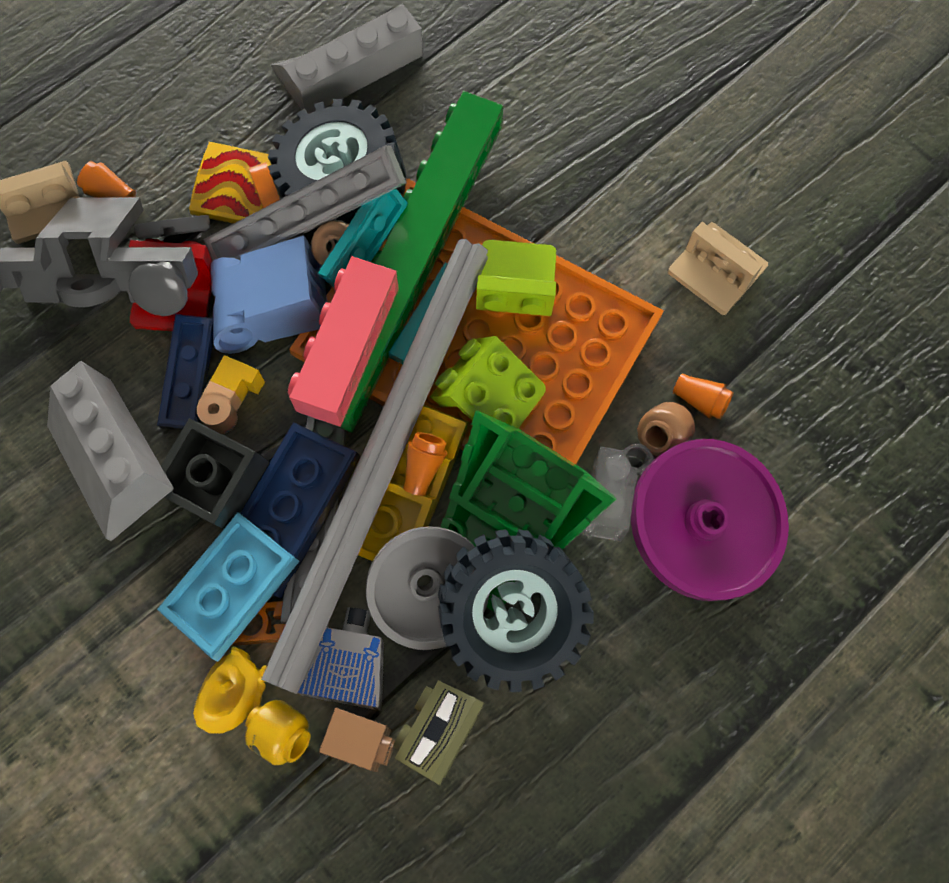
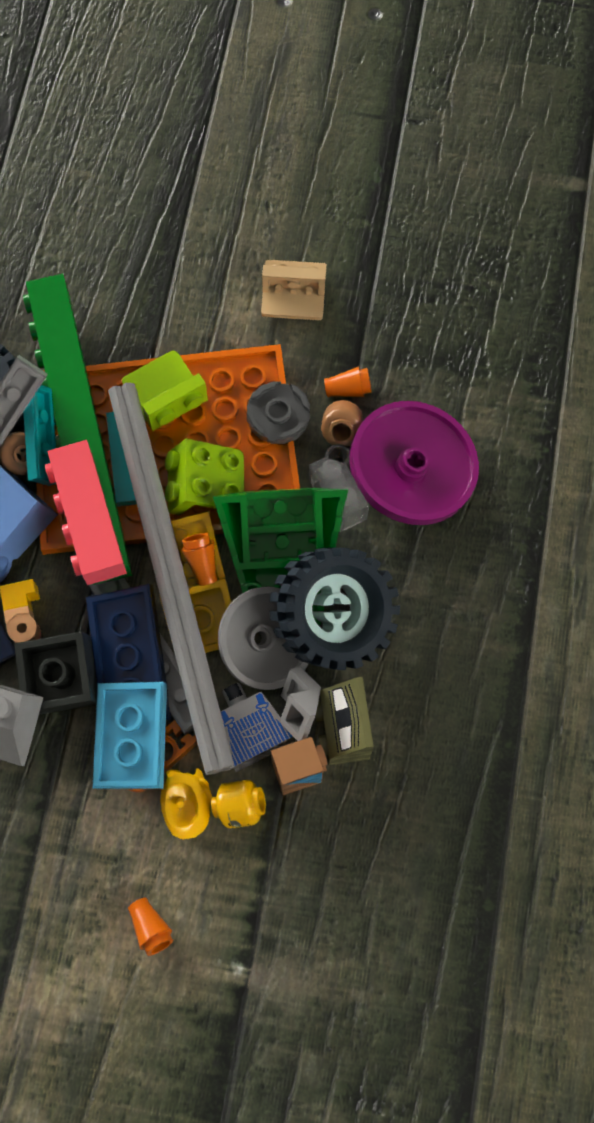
camera: 35 degrees left, 0 degrees up
none -> orange cone [128,897,173,956]
none -> dark grey tile [247,381,310,444]
none -> light grey slope [280,667,321,741]

